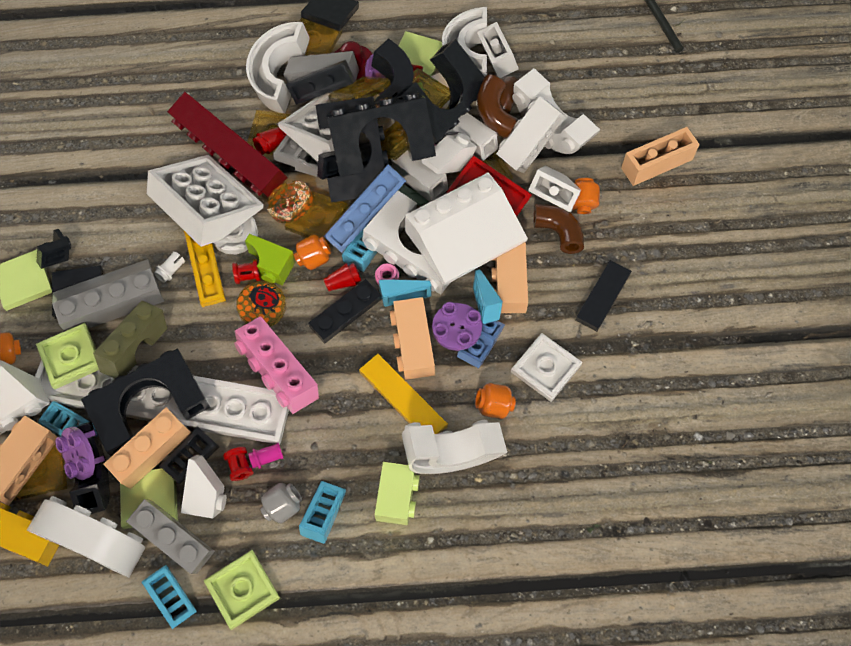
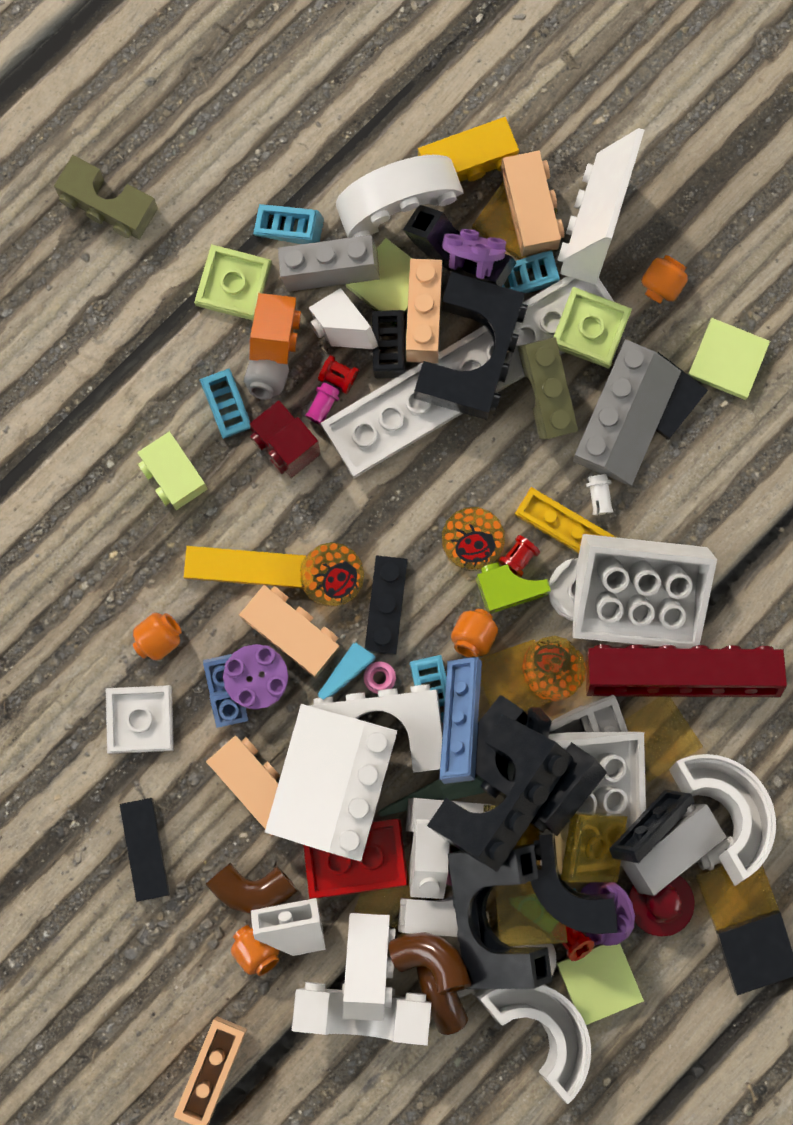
camera: 135 degrees right, 15 degrees up
black bracket [36,229,71,269] -> none
bright pink brick [234,316,319,414] -> none
red cone [253,127,287,155] -> none
red cone [323,263,362,291] -> none
white brick [402,420,507,474] -> none
medium azure slope [473,269,503,324] -> none
white brick [477,22,519,78] -> none
none -> orange brick [249,293,301,364]
none -> dark red brick [249,400,321,478]
none -> tile [300,542,364,607]

